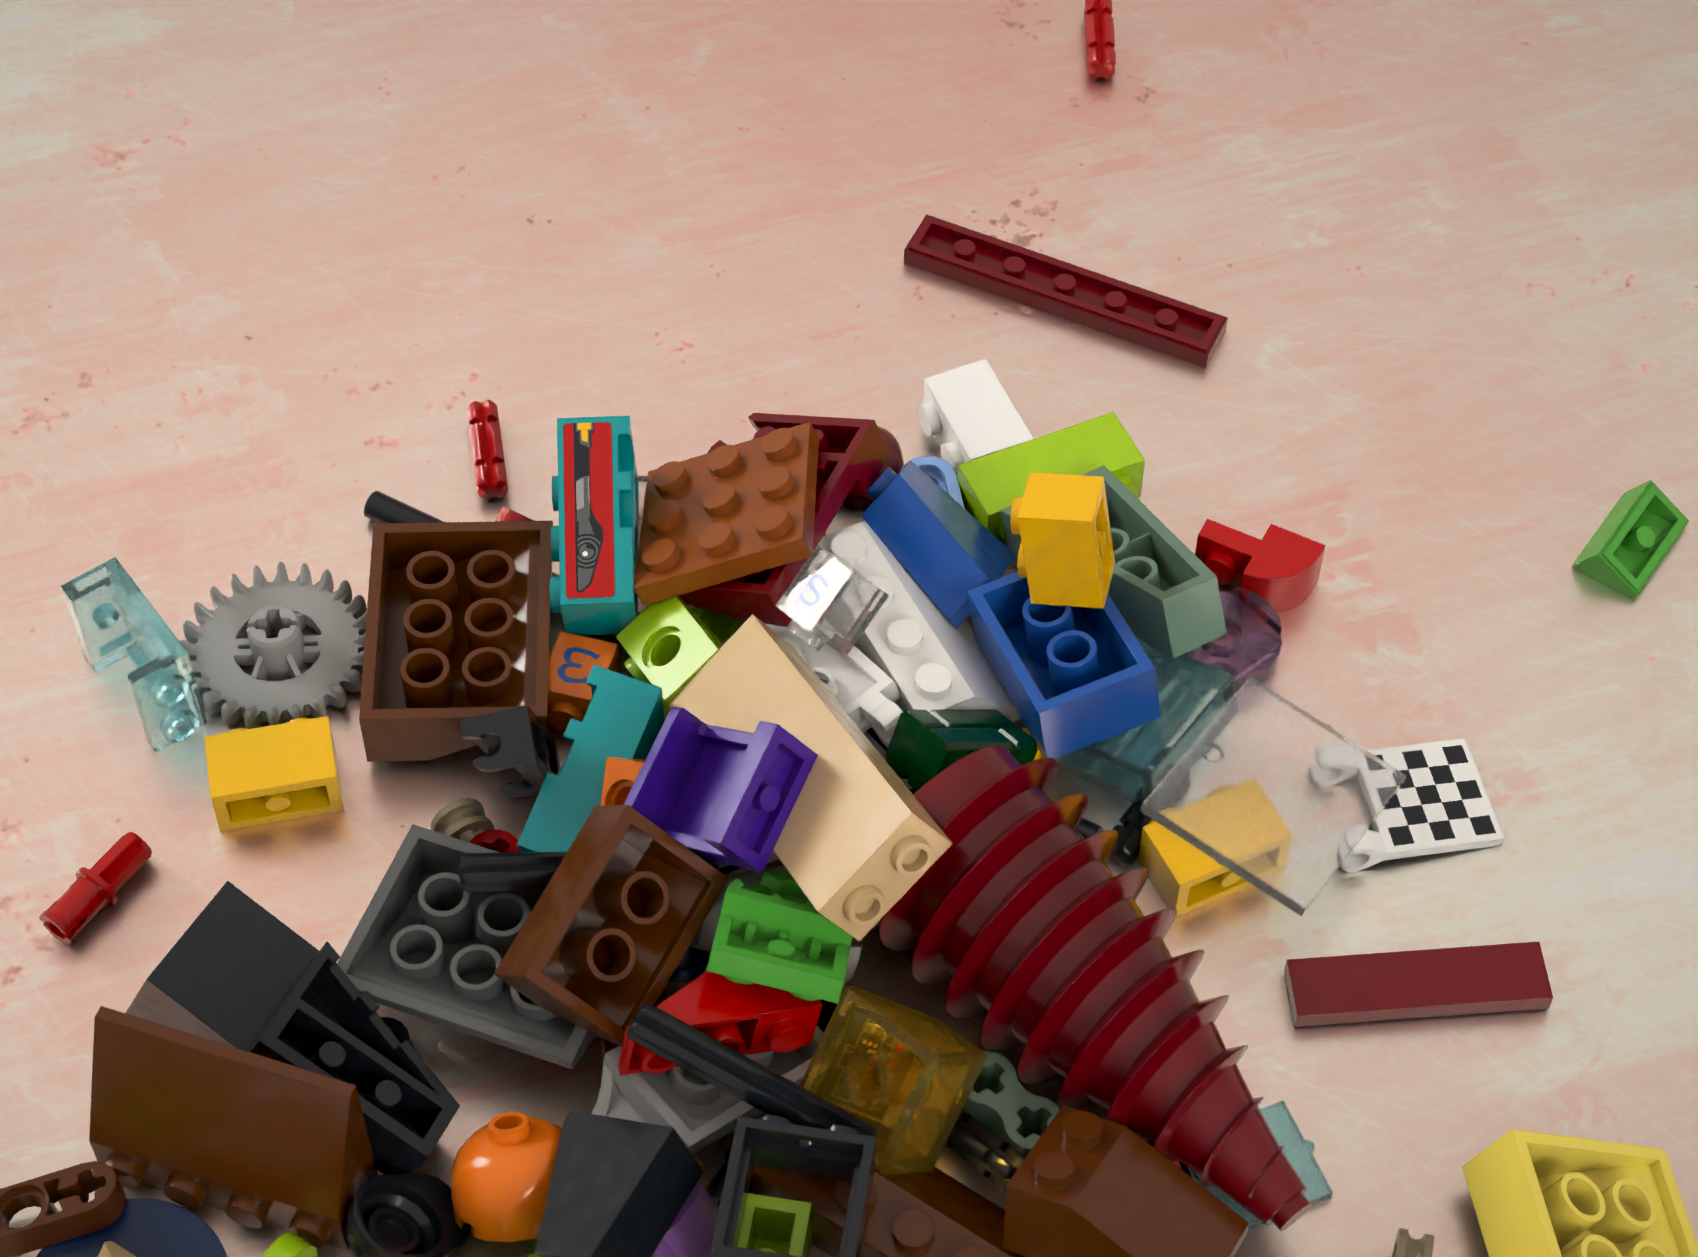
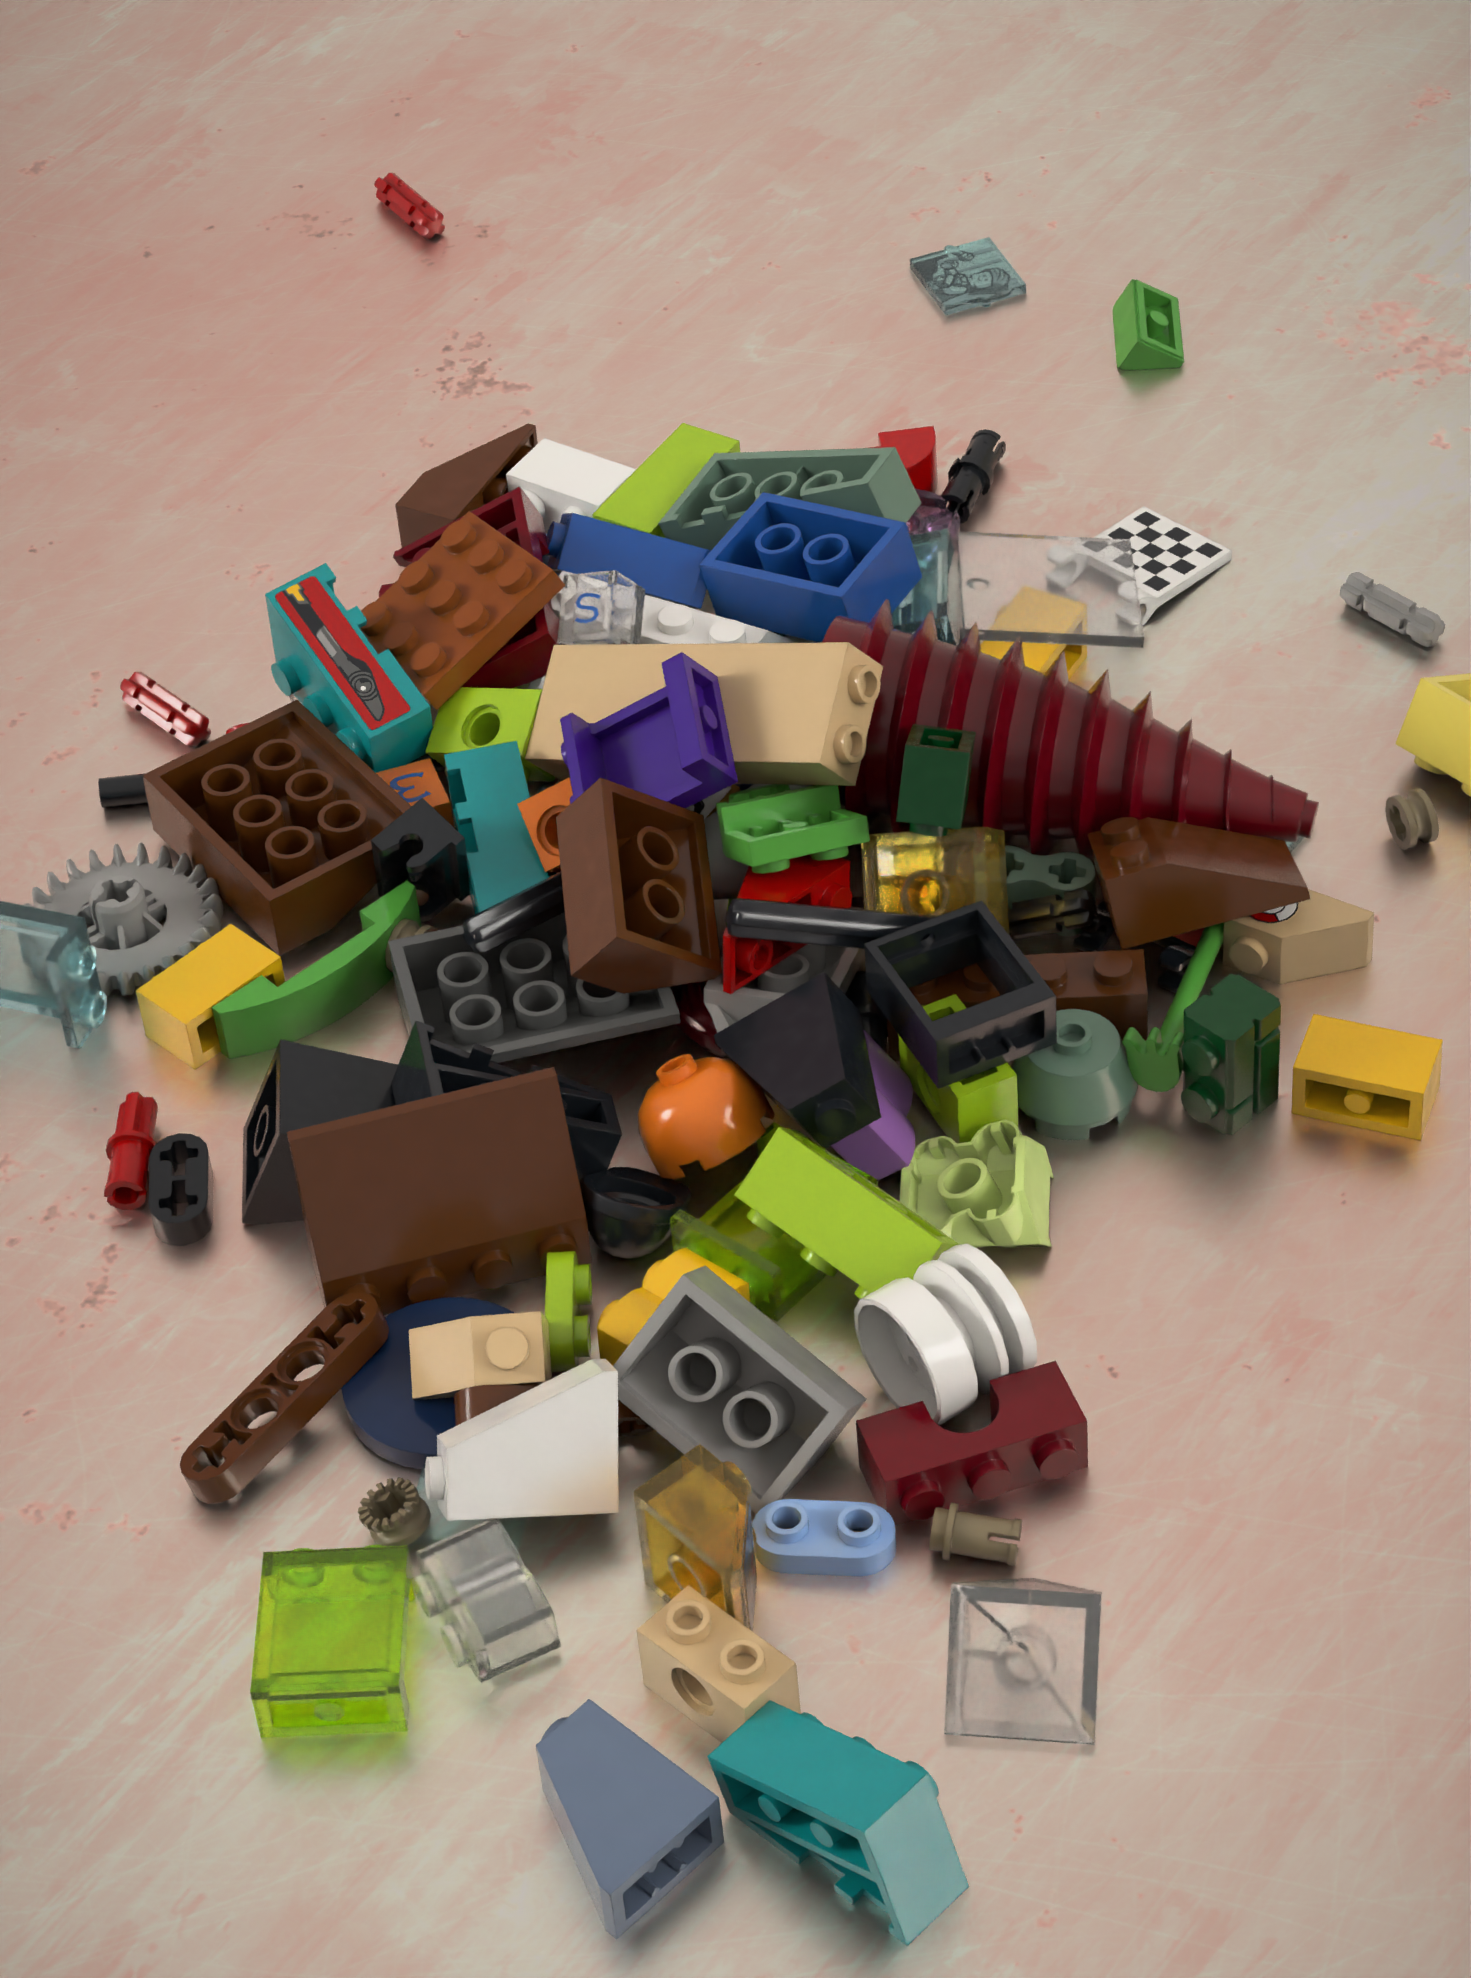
camera: 30 degrees left, 10 degrees down
dark red tile [904,214,1228,368] -> none
yellow brick [1010,472,1115,609] -> none
dark red tile [1284,942,1553,1027] -> none
none -> black beam [149,1133,213,1246]
none -> bright green slope [212,880,422,1059]
none -> reddish brown slope [395,423,538,548]
none -> dark green brick [896,724,976,837]
none -> clear light blue piece [910,237,1026,315]
none -> black pin [935,429,1006,525]
none -> light grey axle [1340,572,1445,647]

